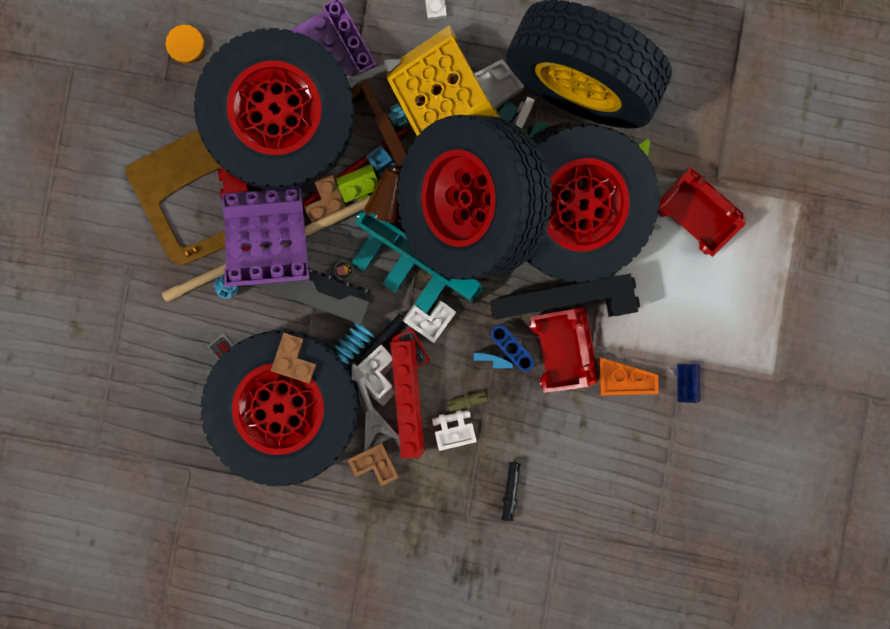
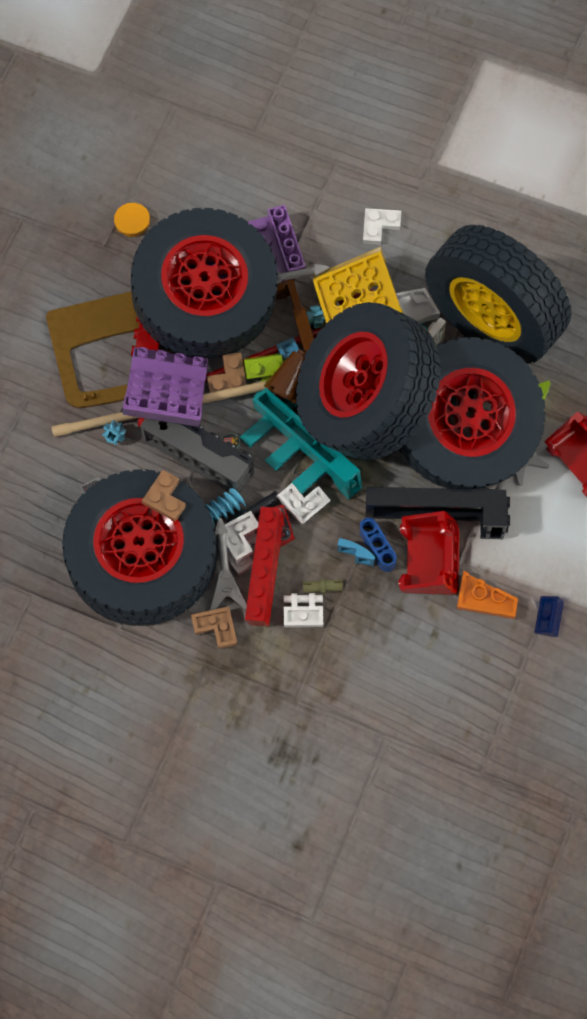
camera: 15 degrees right, 20 degrees down
black pin [501,462,521,521] -> none

